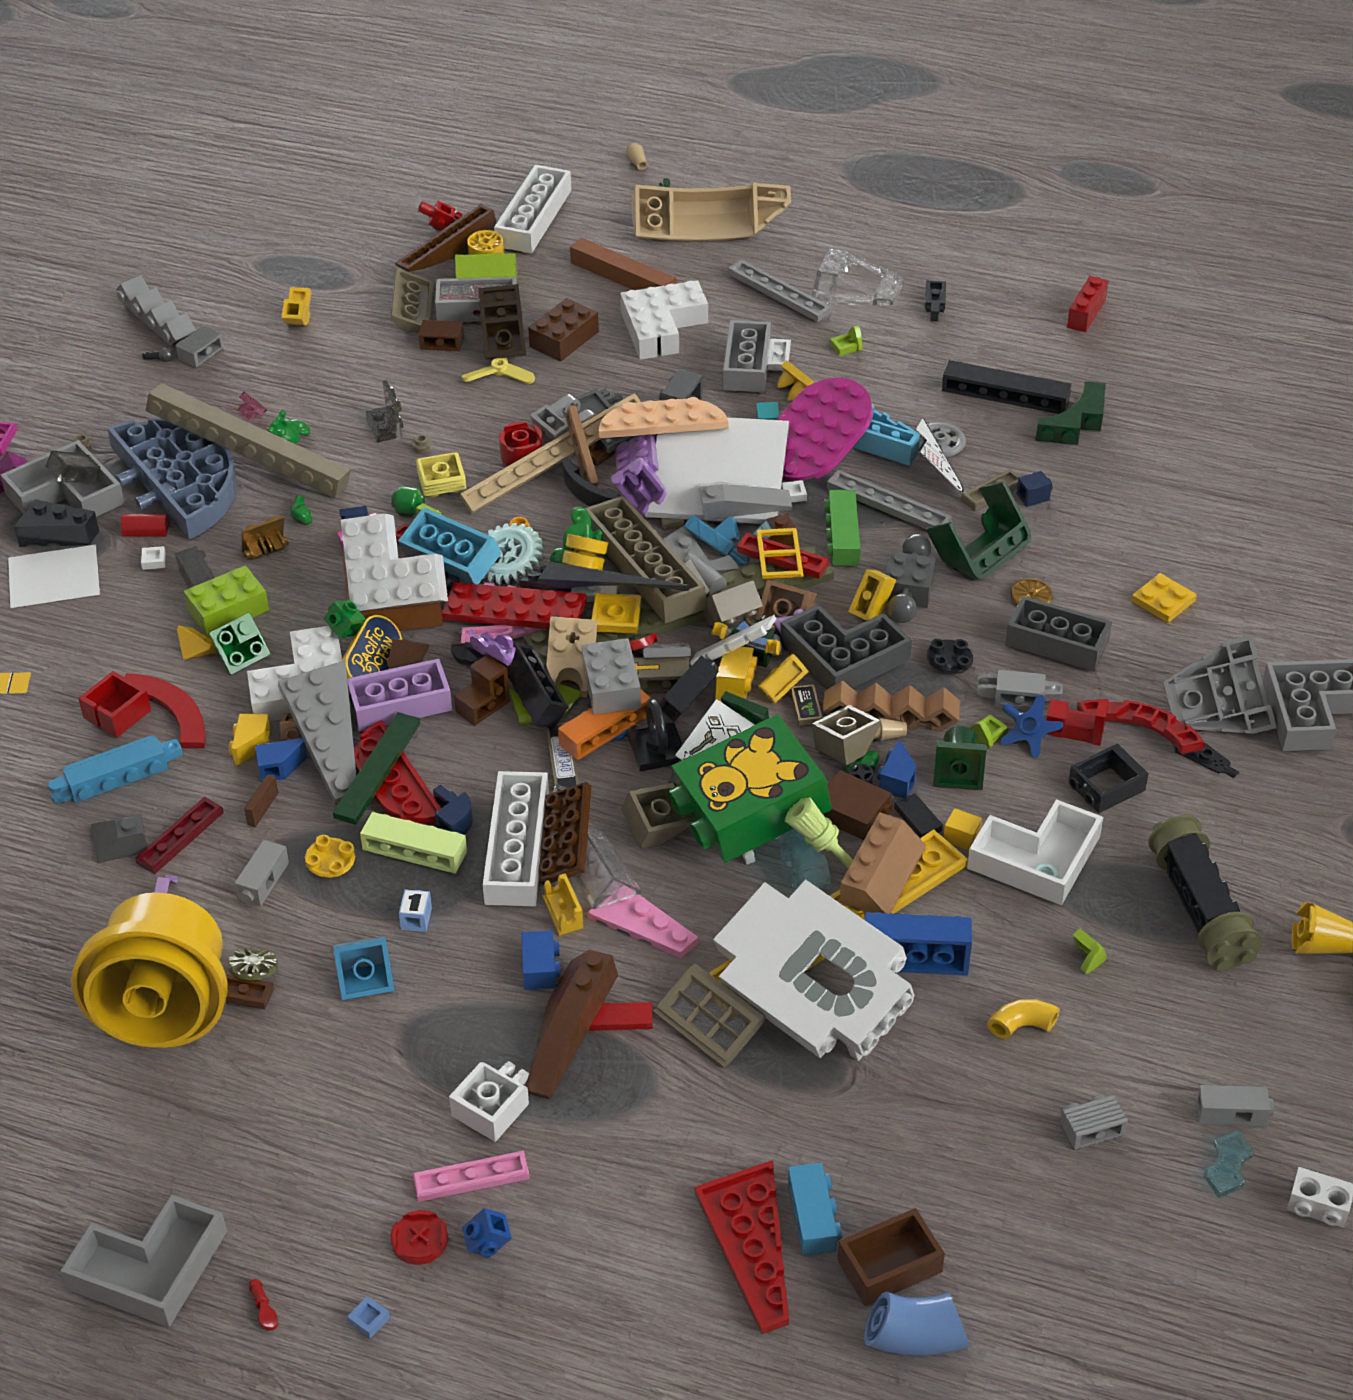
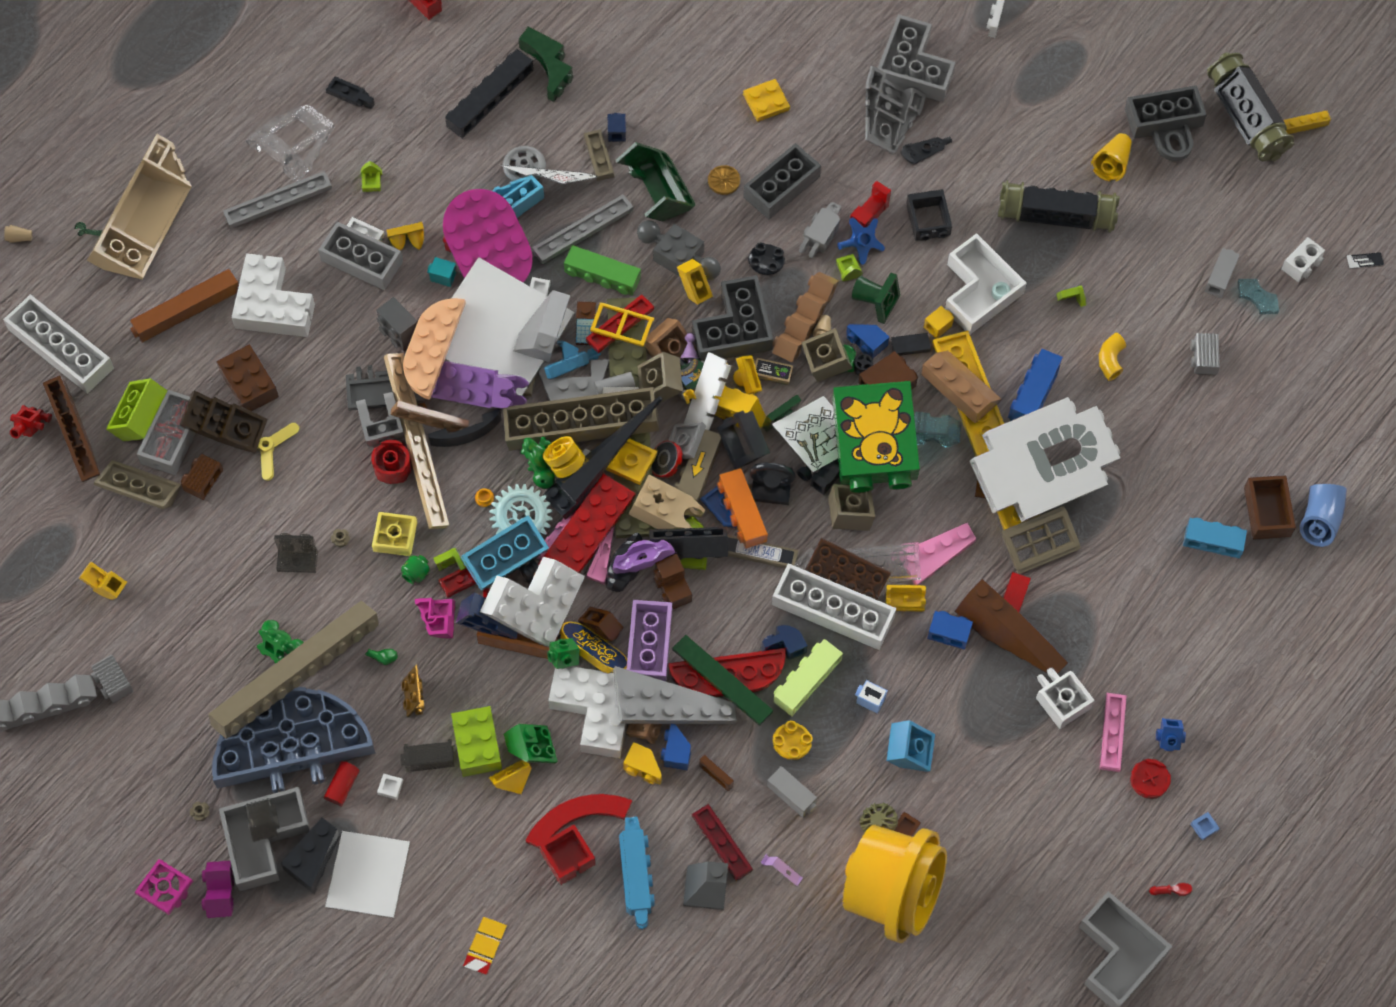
camera: 70 degrees left, 20 degrees up
piece [142,347,174,361] -> none
clear pink tile [238,391,267,420] -> none
yellow wheel [467,230,504,255] -> none
light grey brick [581,638,641,715] -> none
red wing [694,1160,789,1335] -> none
yellowish green piece [785,797,853,869] -> none
red tile [1077,699,1205,754] -> none

